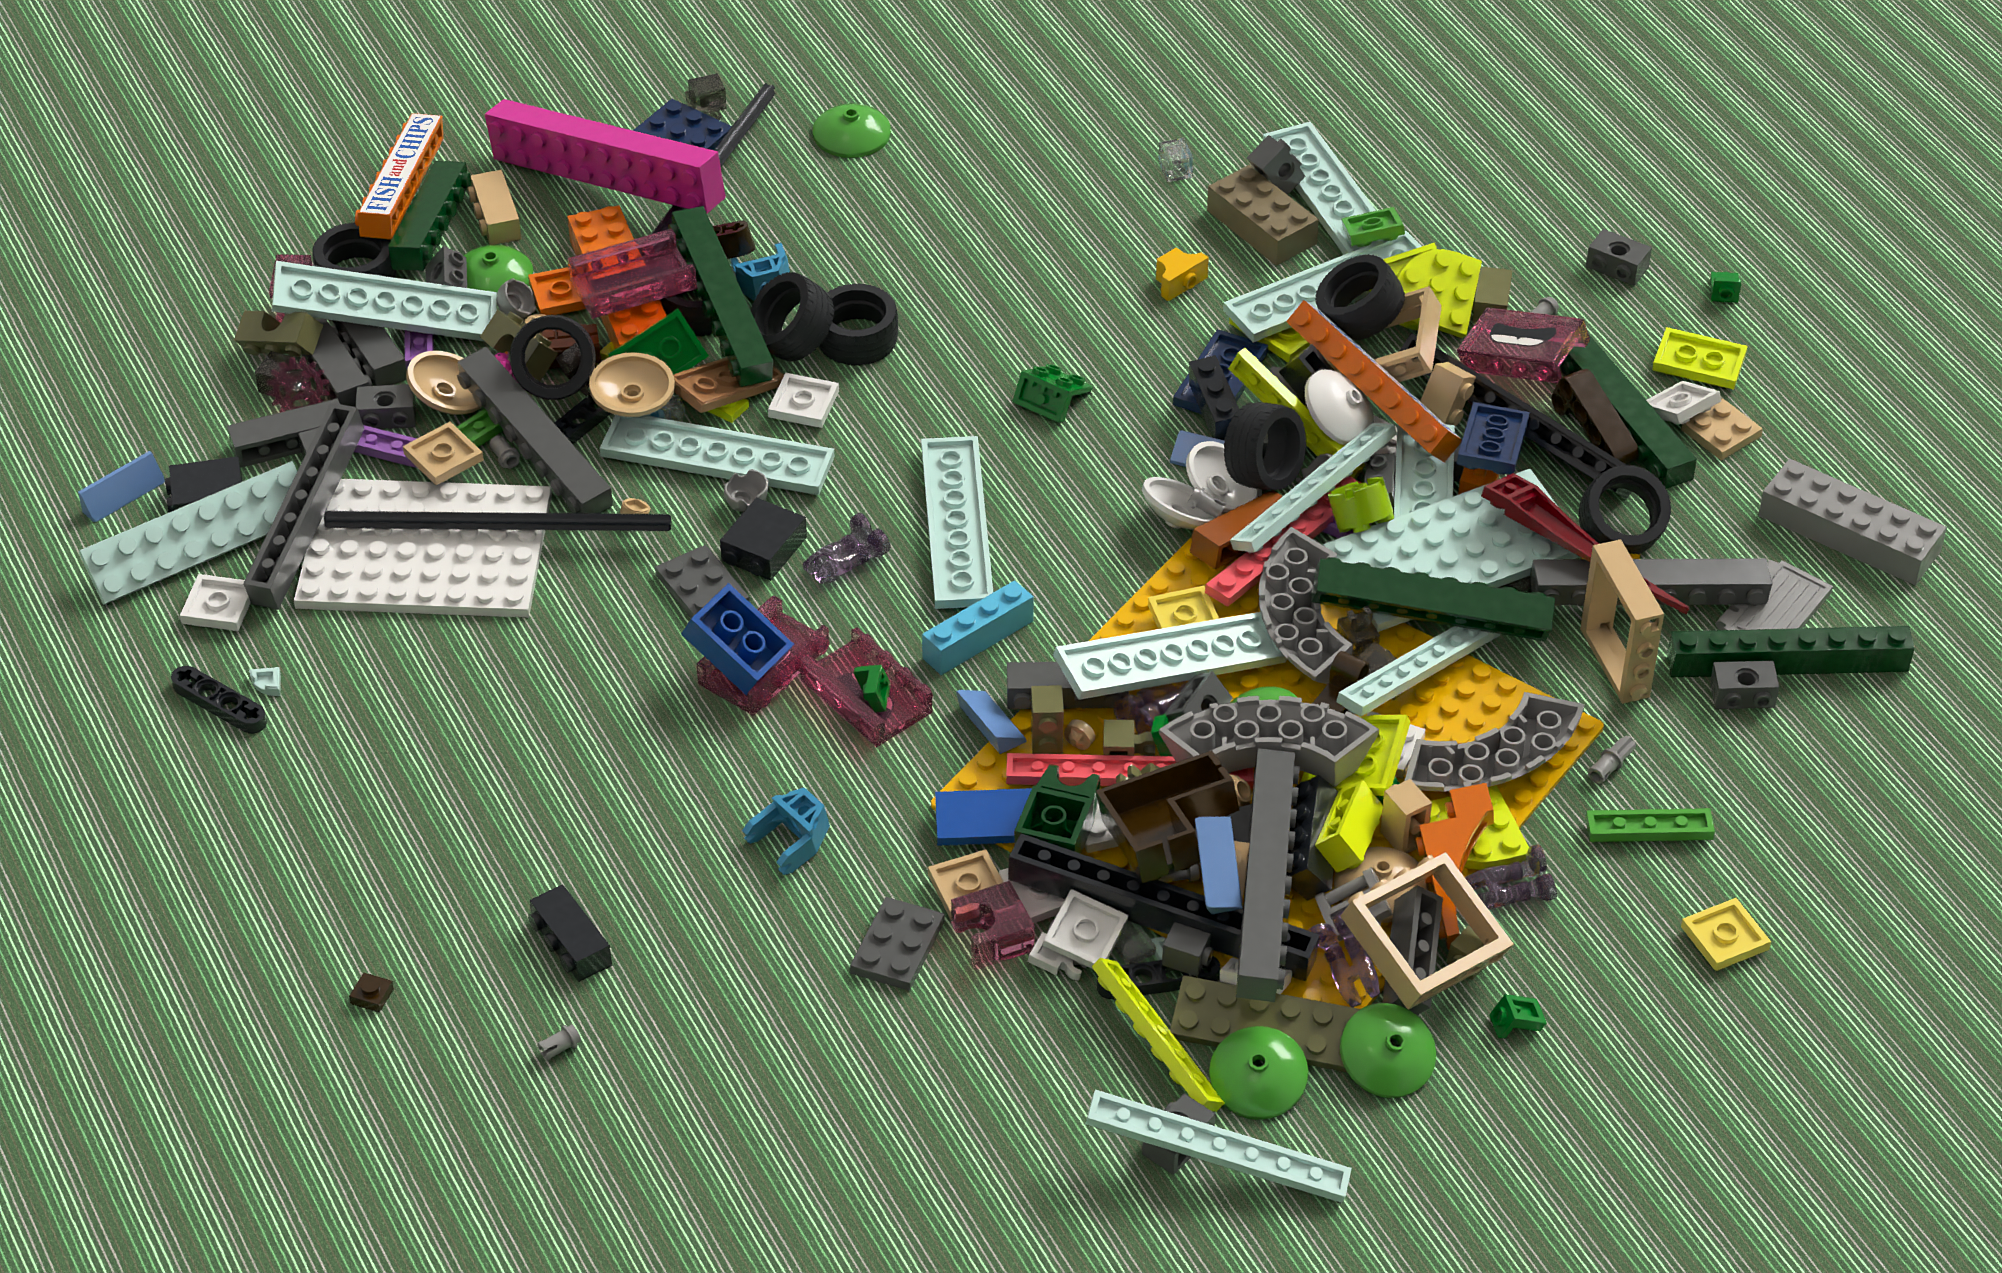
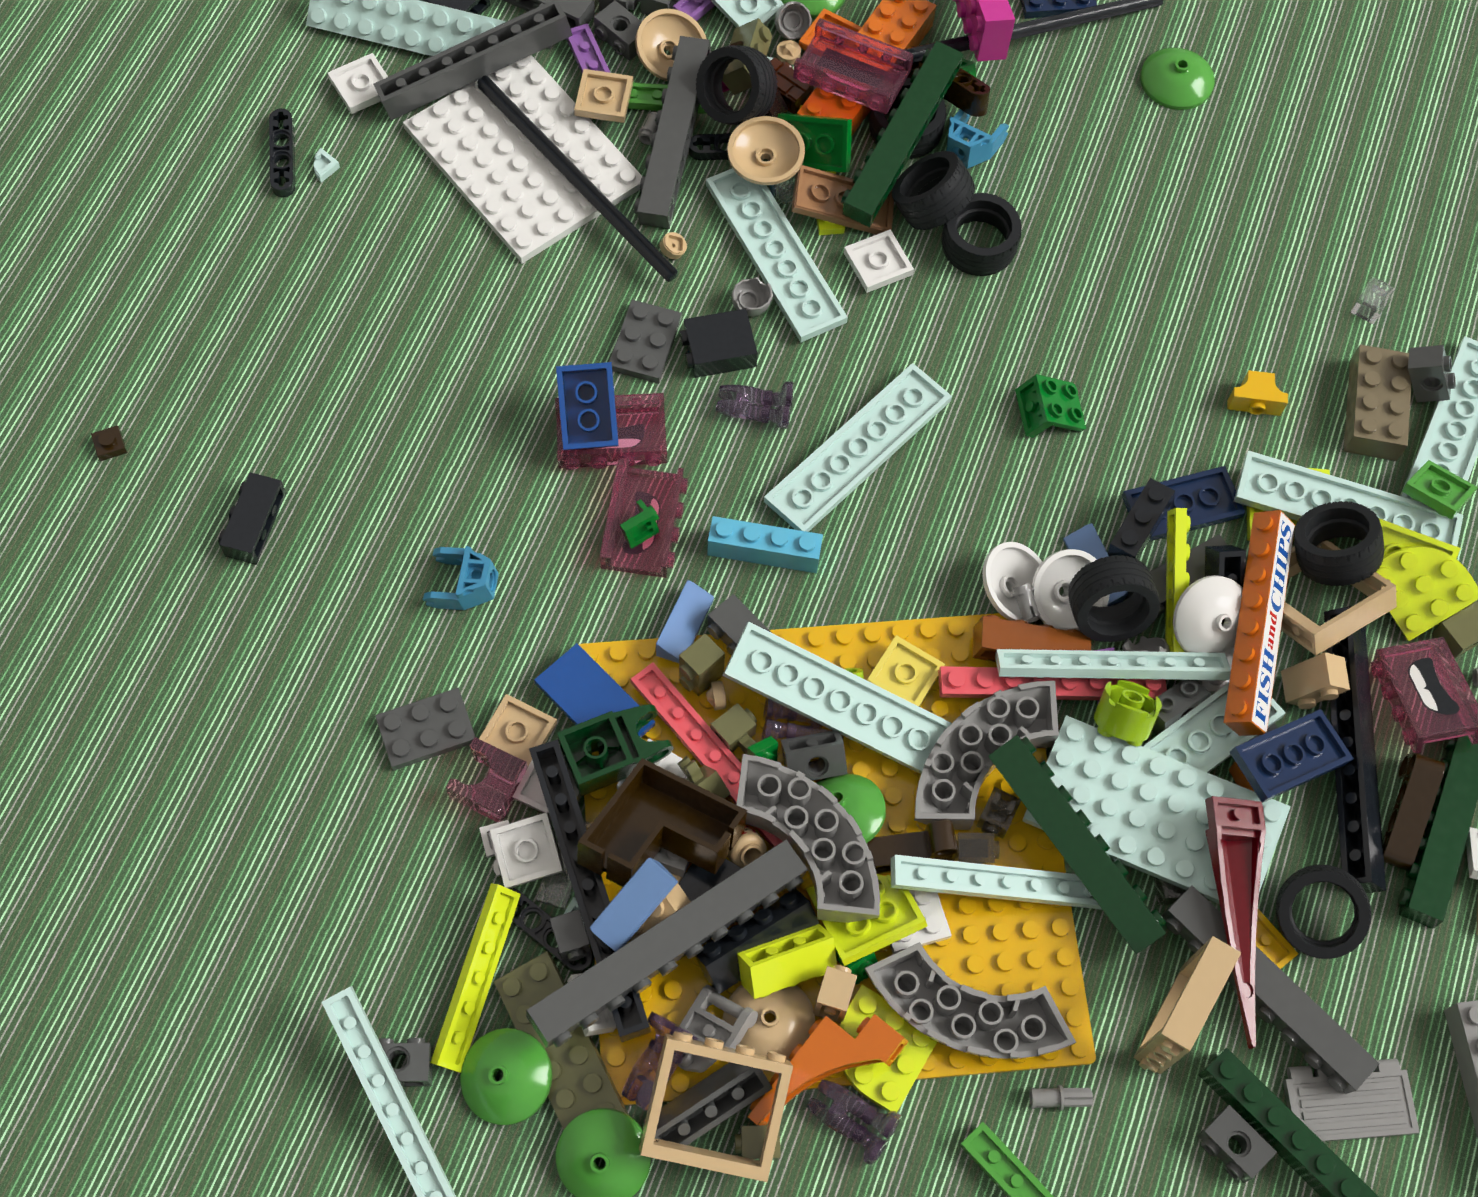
camera: 45 degrees right, 20 degrees up
light grey pin [537,1024,581,1061] -> none

